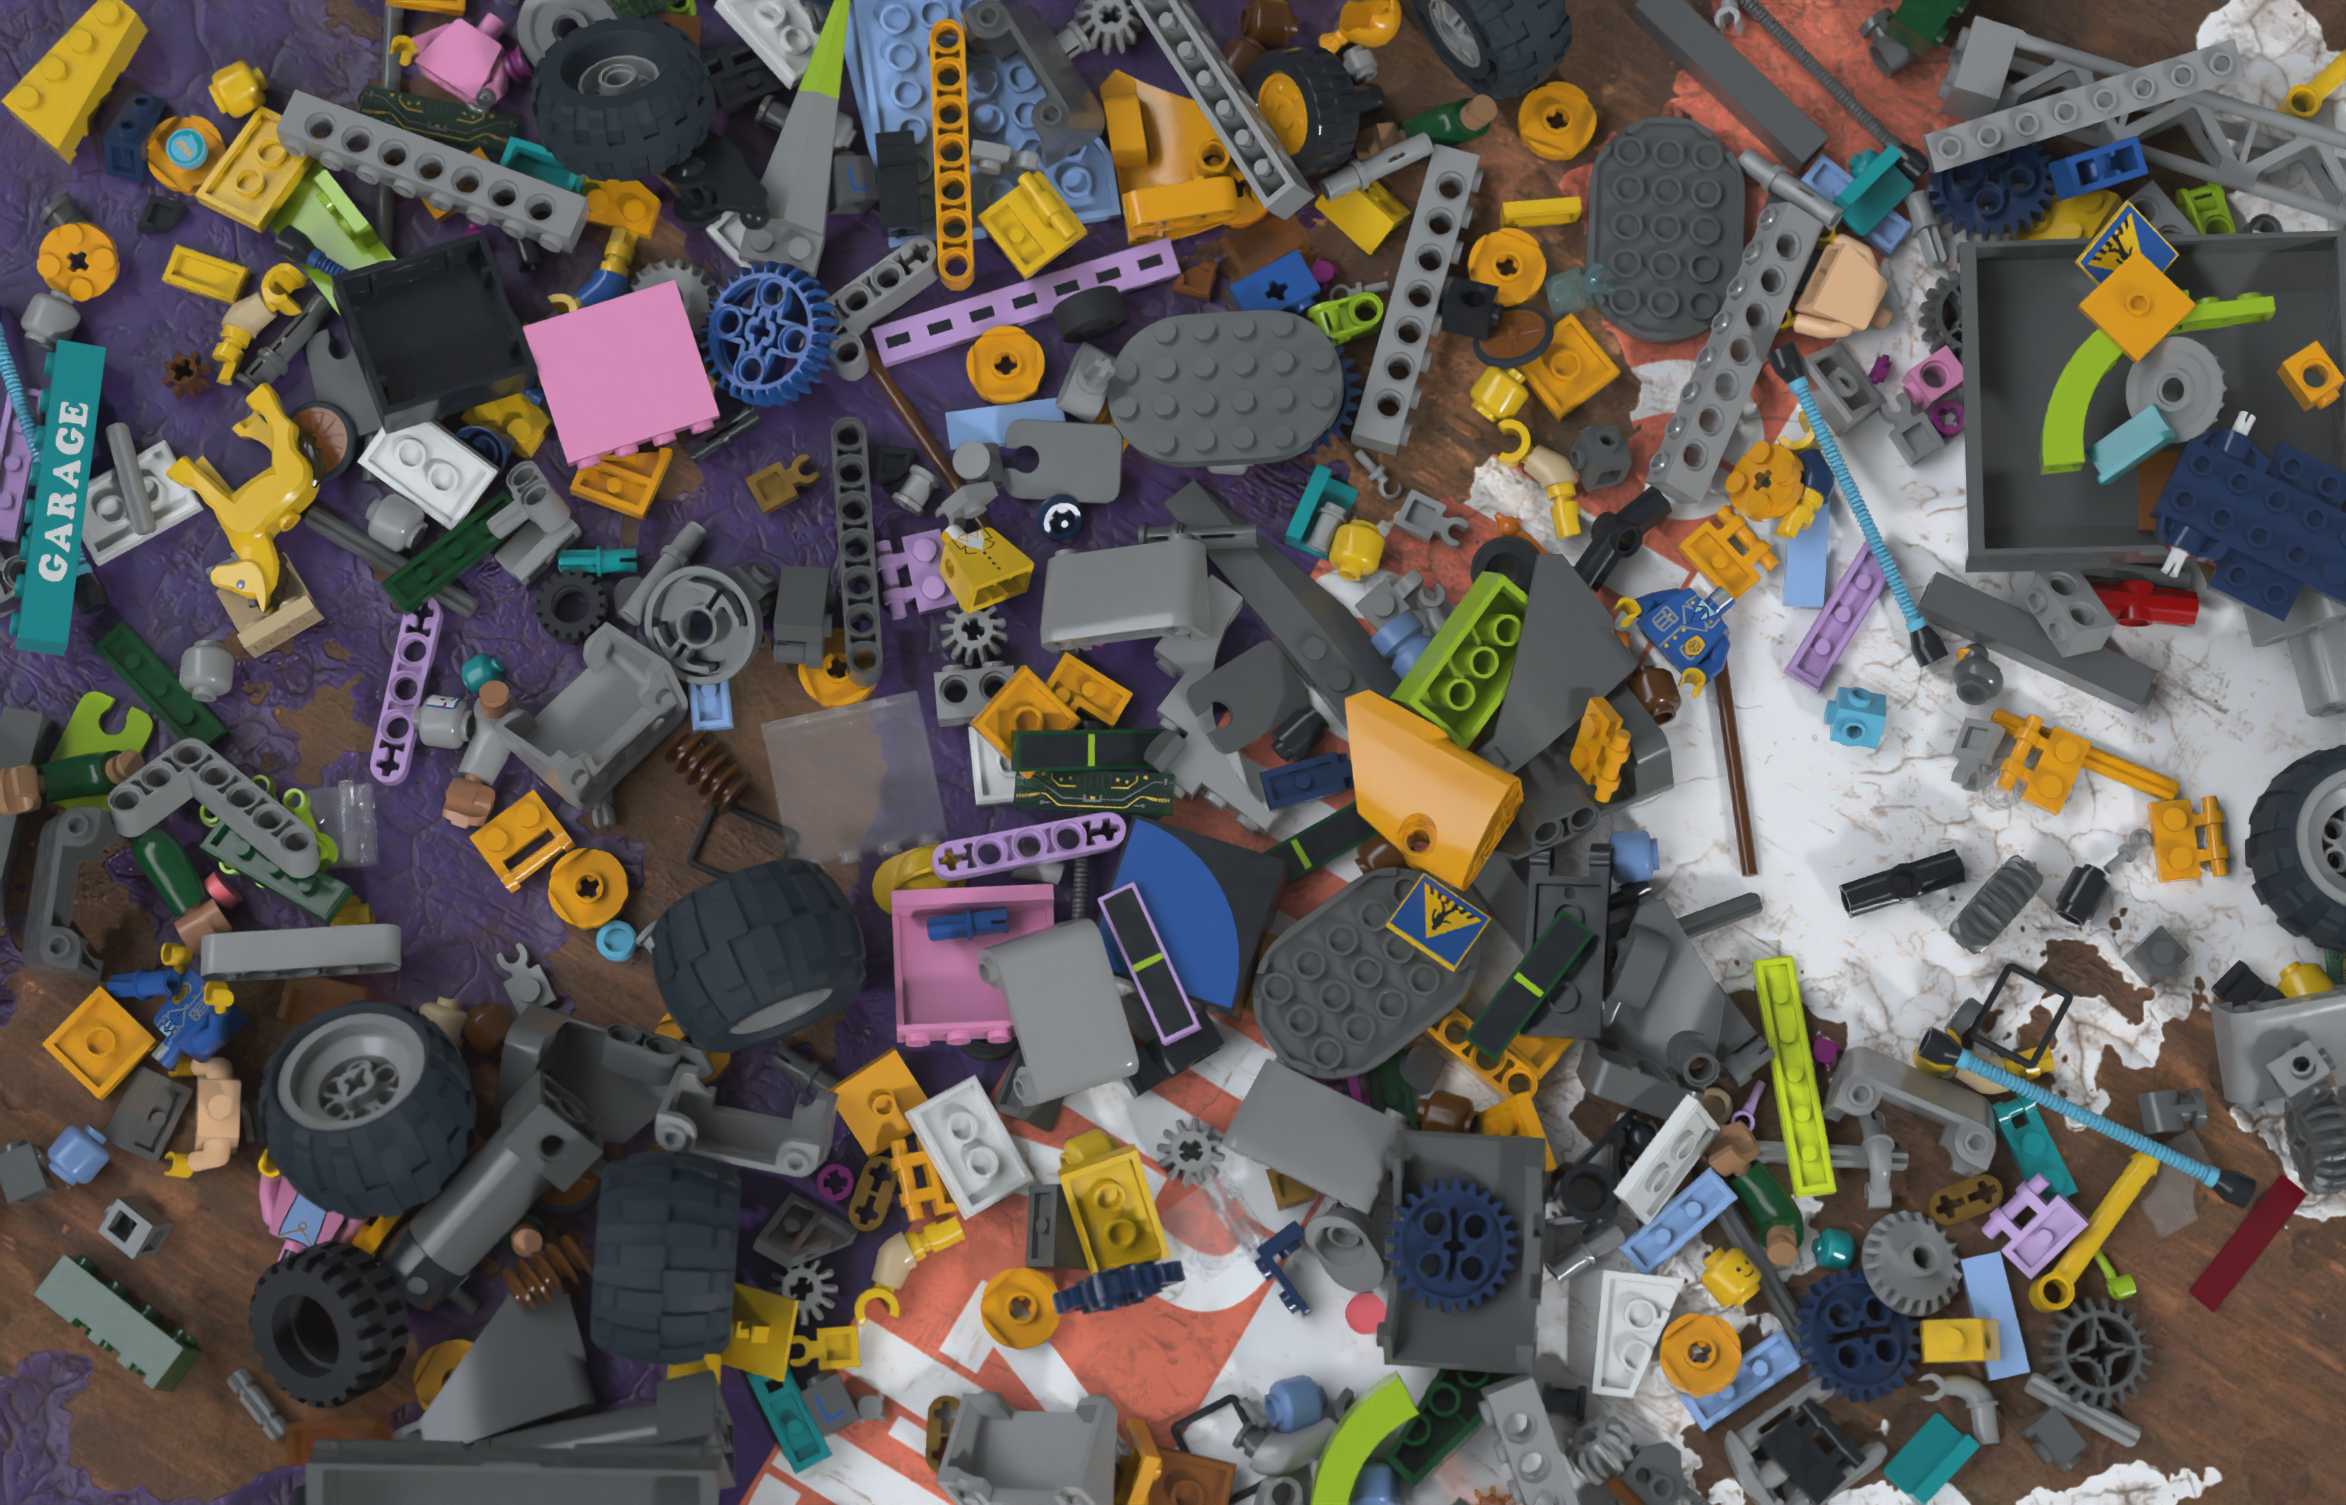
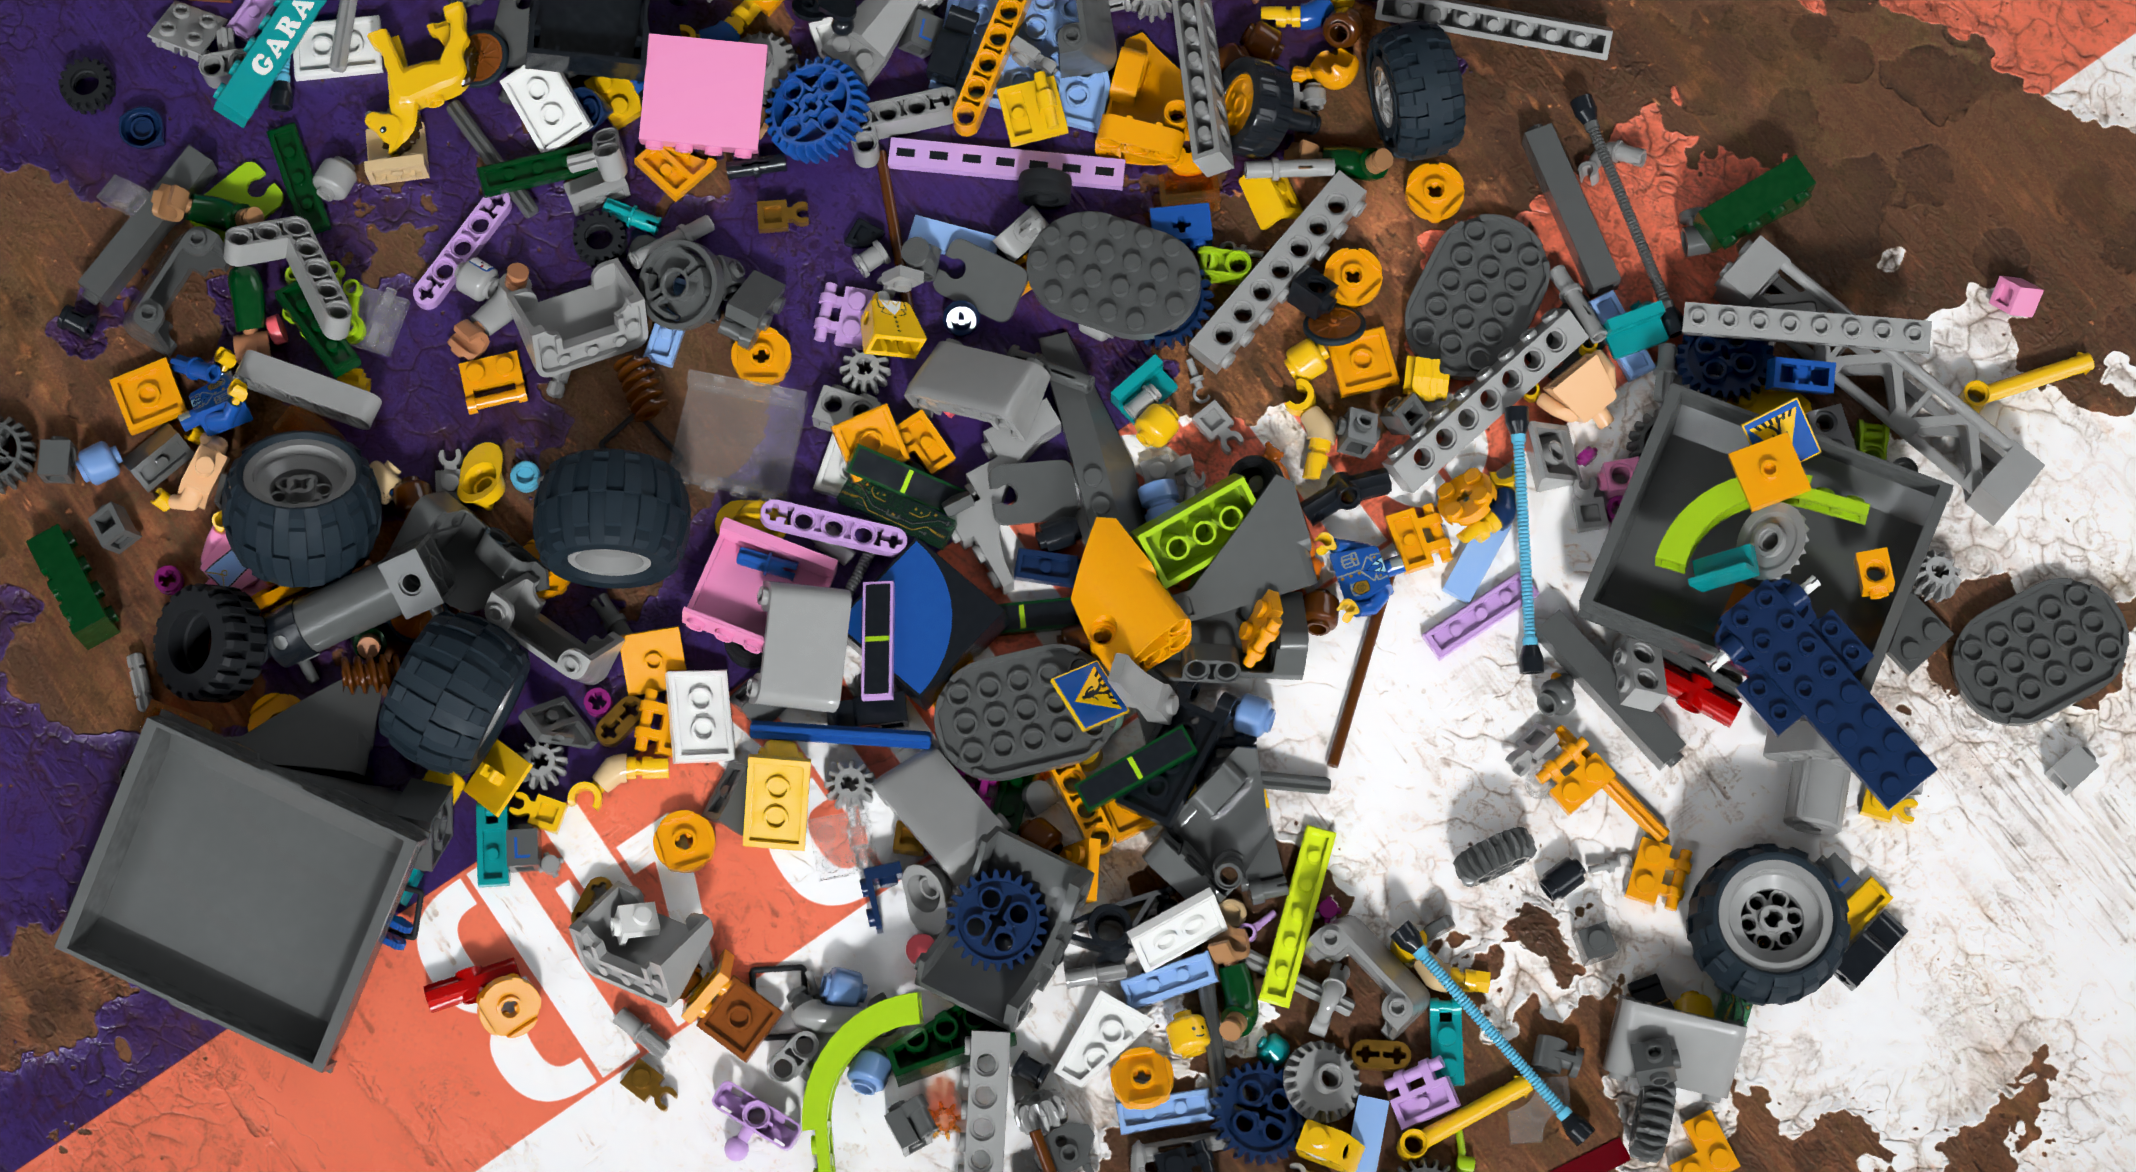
camera: 25 degrees right, 5 degrees down
light grey head [365,494,428,553] -> none
teal piece [461,653,504,695] -> none
light orange plate [548,848,630,930] -> none
dark grey beam [831,417,883,687] -> none
light orange plate [966,326,1045,405] -> none
dark blue gear [1051,1260,1186,1315] -> none
dark orange tile [1172,262,1219,303] -> none
magenta piece [1311,257,1339,291] -> none
yellow tile [1500,196,1582,228] -> none
clear light blue plate [1544,263,1615,318] -> none
medium azure brick [1824,686,1886,749] -> none
black piece [1839,849,1966,919] -> none
black piece [1968,963,2073,1069] -> none
none -> magenta bush [154,565,184,596]
none -> yellow piece [457,442,506,511]
none -> white bracket [610,901,661,947]
none -> blue axle [750,720,932,749]
none -> light grey slope [1107,653,1179,725]
none -> dark grey brick [1379,392,1431,435]
none -> yellow hair [1403,355,1450,403]

